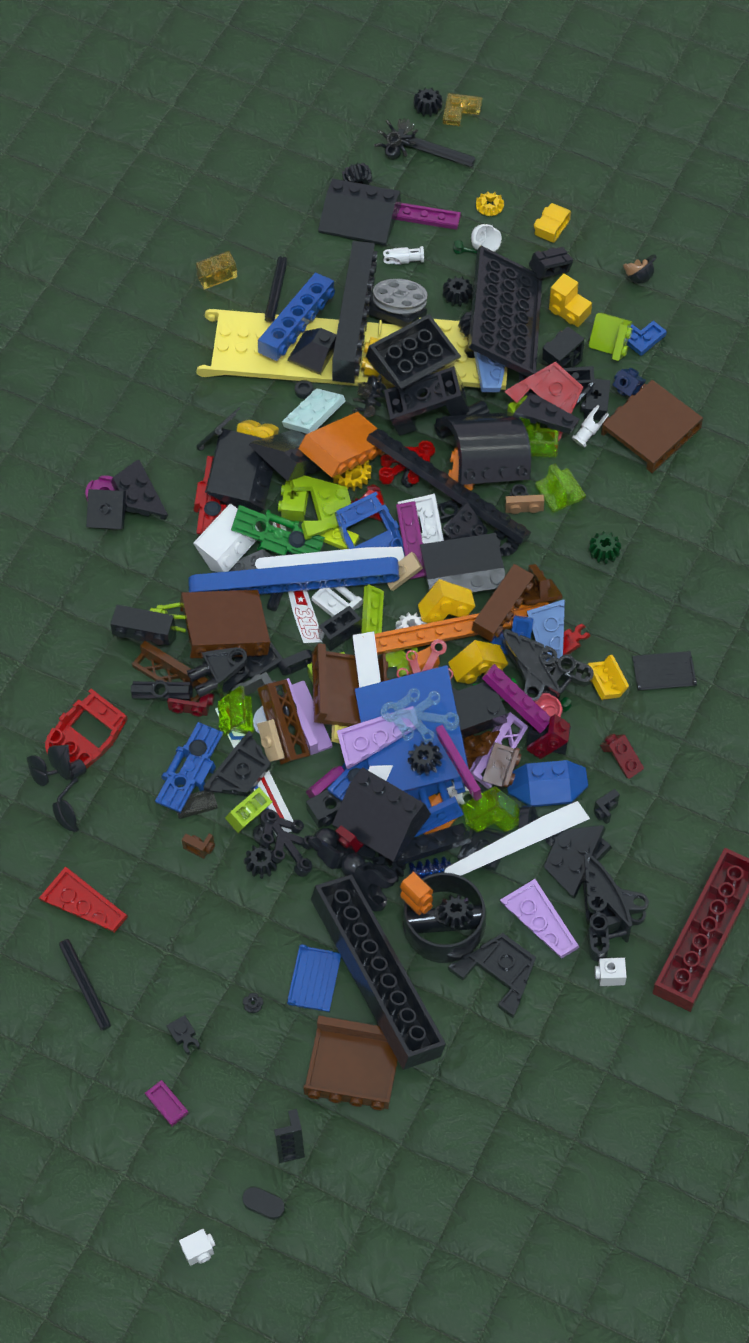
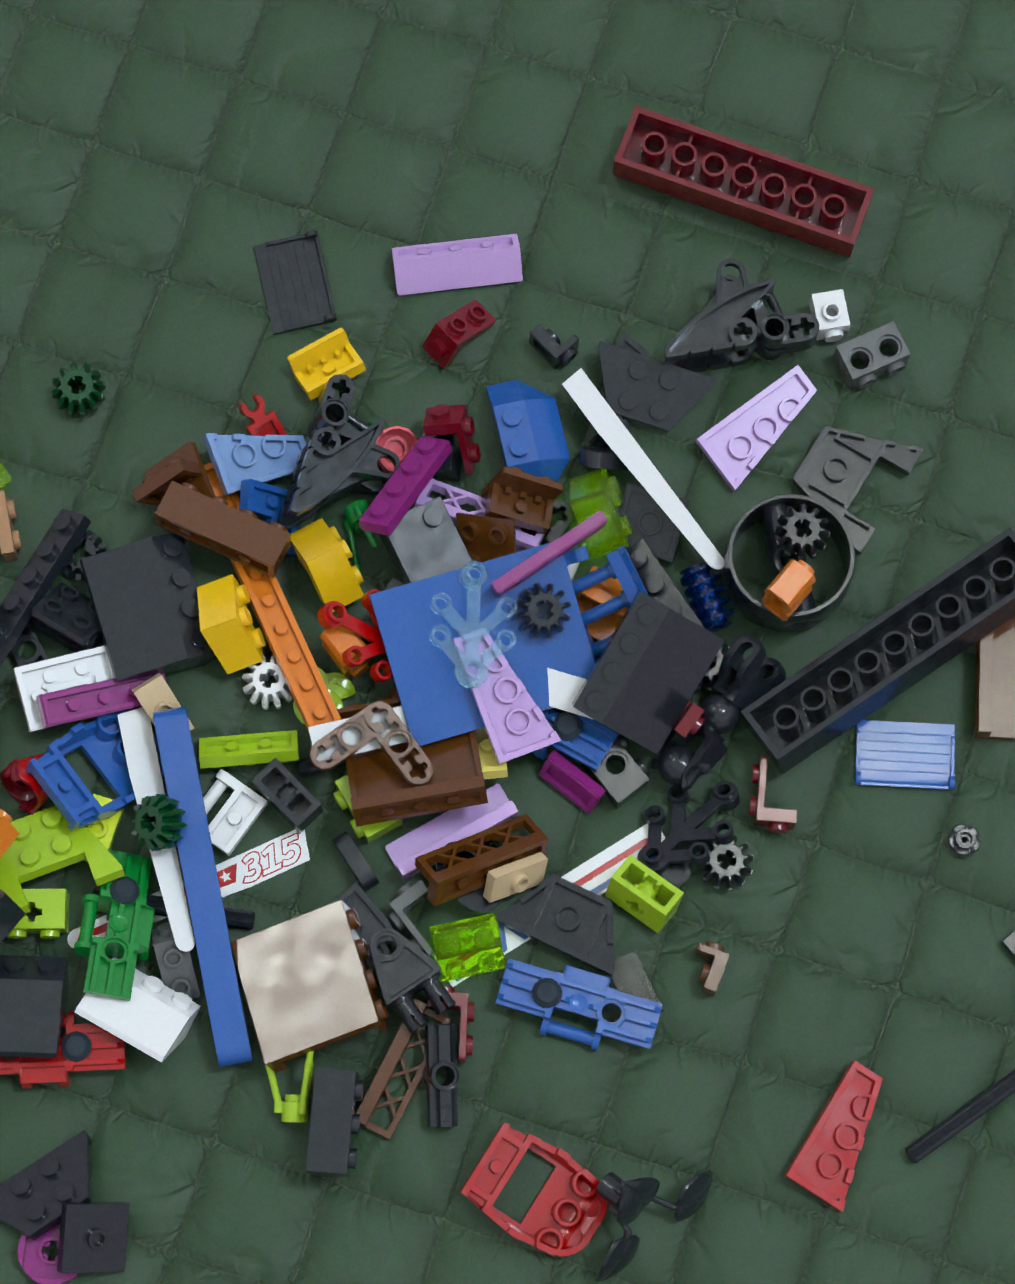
camera: 100 degrees left, 15 degrees up
none -> dark green gear [129,794,188,851]
none -> beam [310,701,433,787]
none -> lavender panel [392,234,523,295]
none -> bracket [749,756,797,833]
none -> dark grey brick [833,321,910,389]

